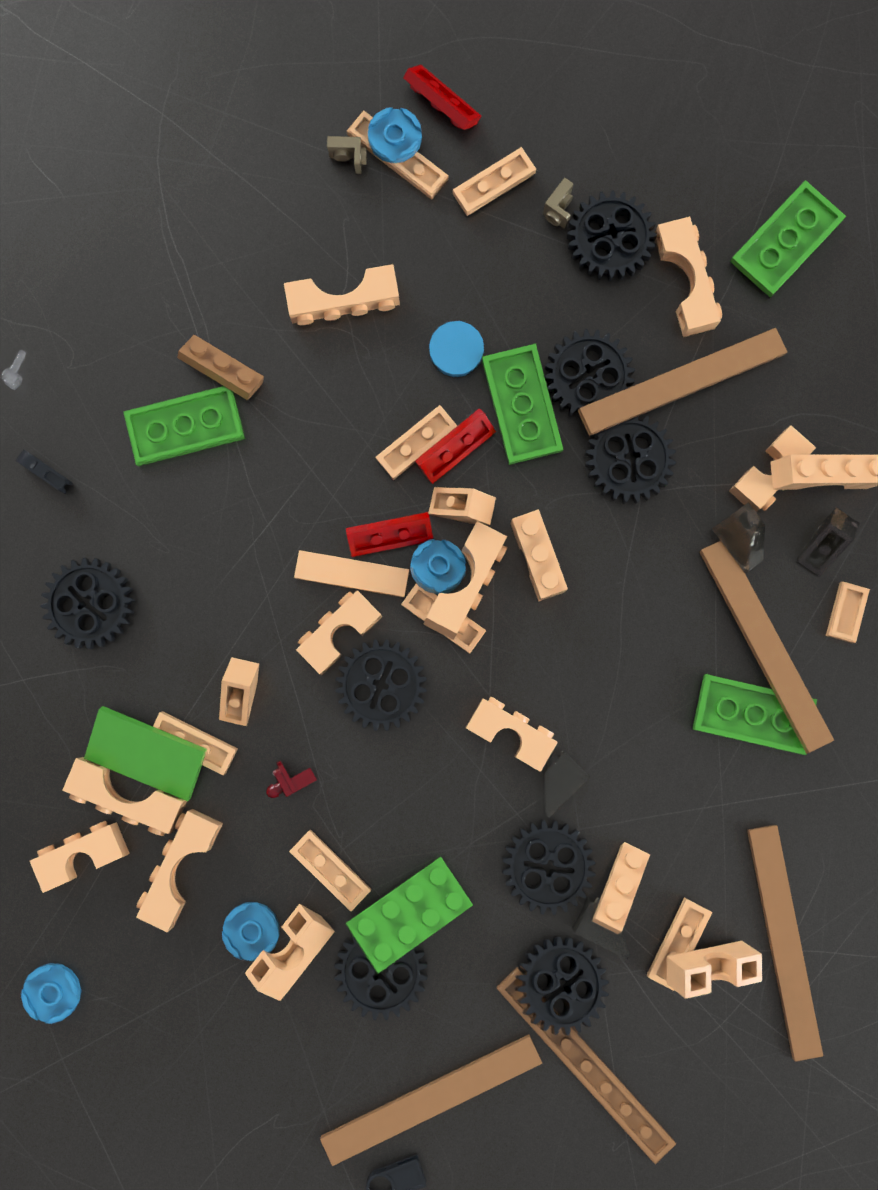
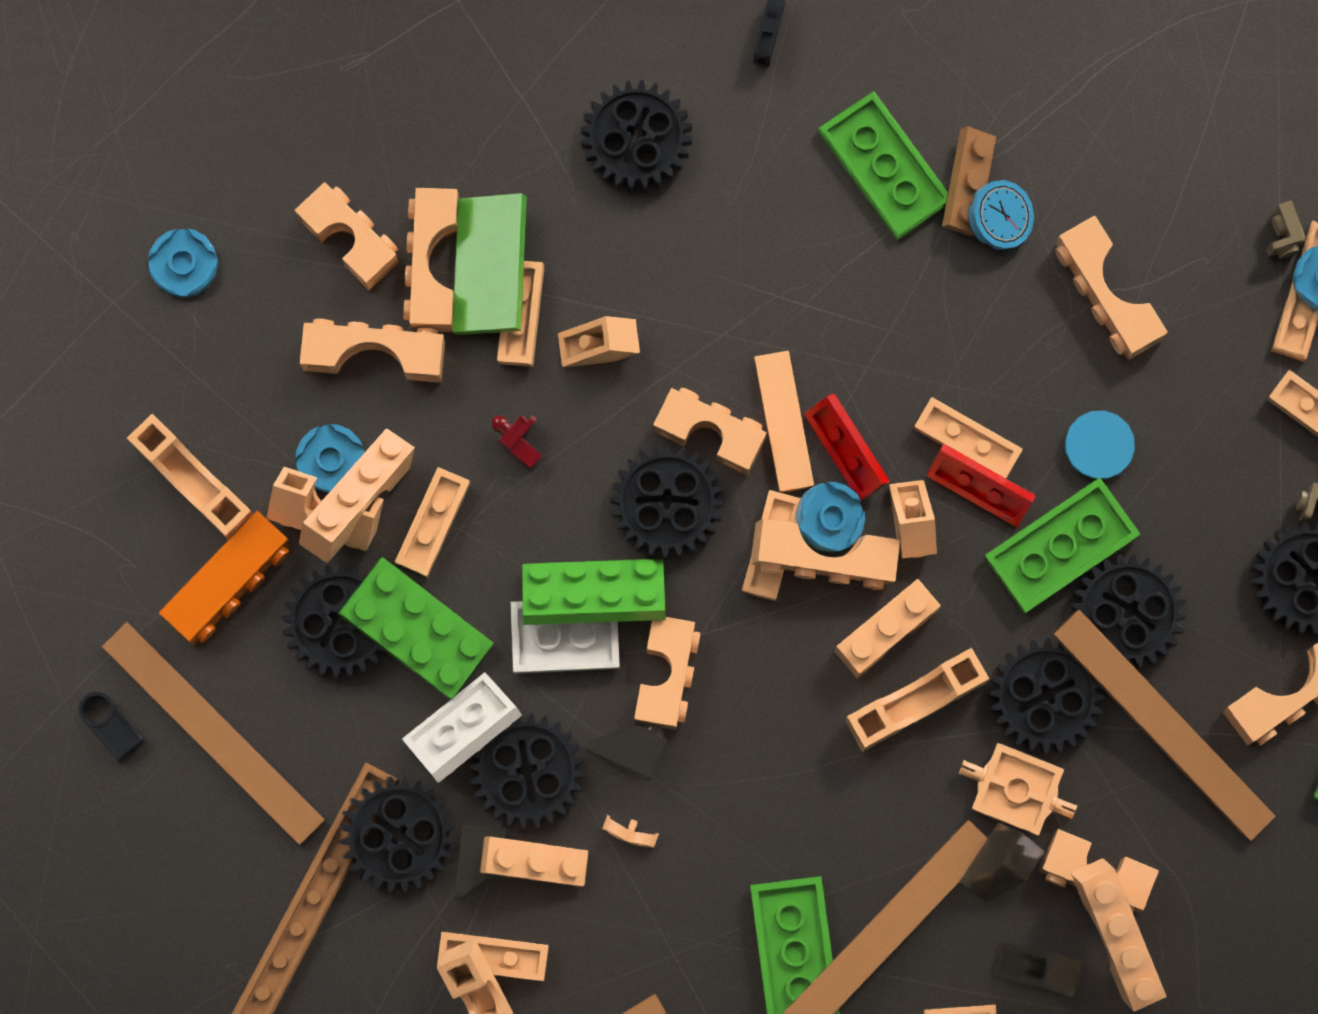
camera: 70 degrees right, 5 degrees down
none -> light nougat arch [127,414,253,540]
none -> orange brick [159,511,291,646]
none -> light nougat arch [299,428,415,563]
none -> white plate [402,672,522,783]
none -> white plate [511,601,620,674]
none -> bright green plate [523,559,666,625]
none -> light nougat piece [602,814,659,848]
none -> light nougat arch [845,648,989,752]
none -> light nougat plate [958,743,1077,836]
none -> dark azure tile [968,180,1034,250]

